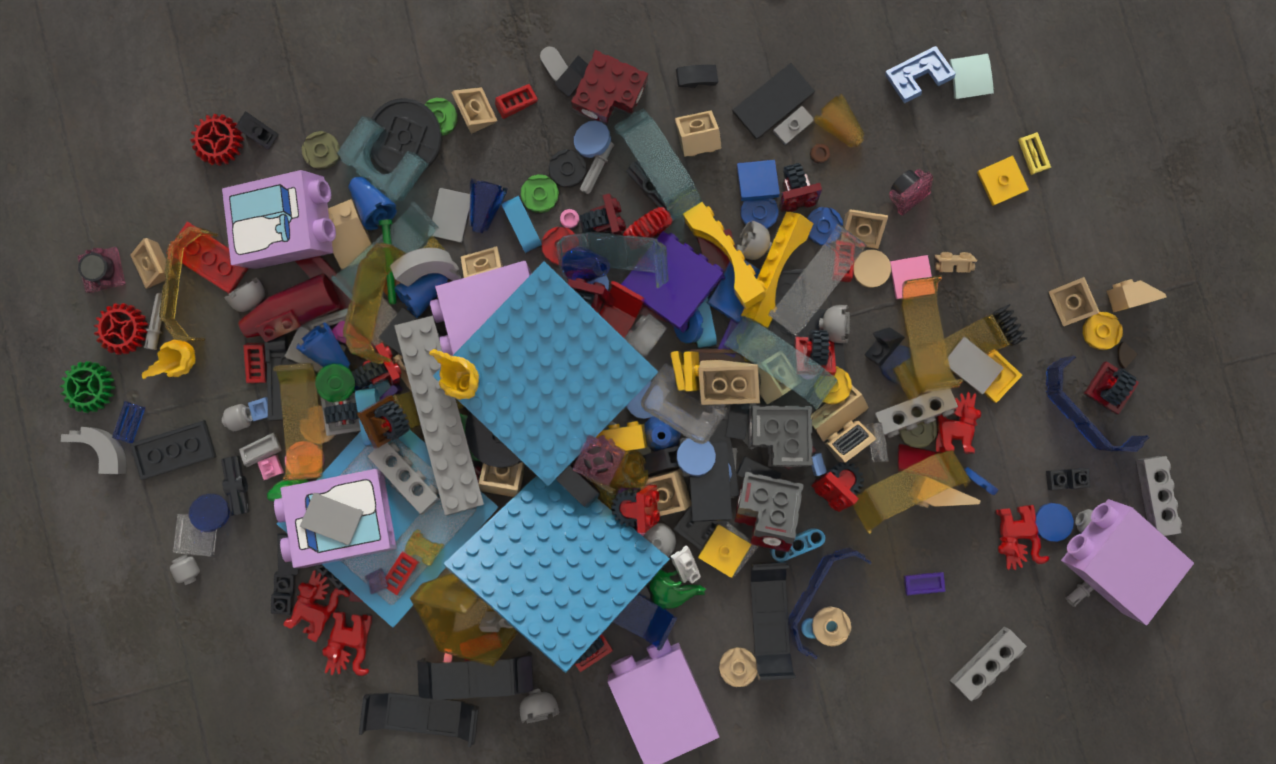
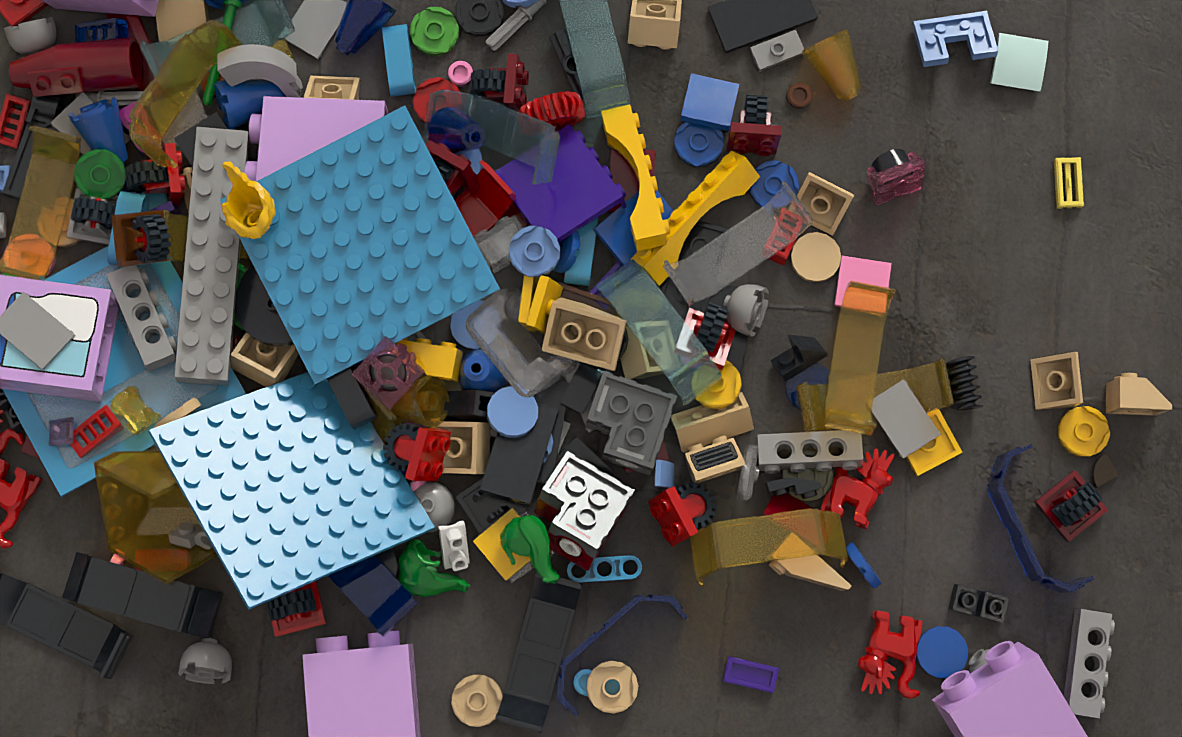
camera: 20 degrees right, 5 degrees down
light grey cylinder [737,221,772,260] -> none
tan hinge [934,252,977,273] -> none
yellow plate [977,156,1029,206] -> none
none -> clear blue slope [75,18,128,43]
none -> tan tile [154,398,202,428]
none -> green piece [500,515,559,584]
none -> medium blue tile [509,226,560,277]
none -> black slope [765,478,822,499]

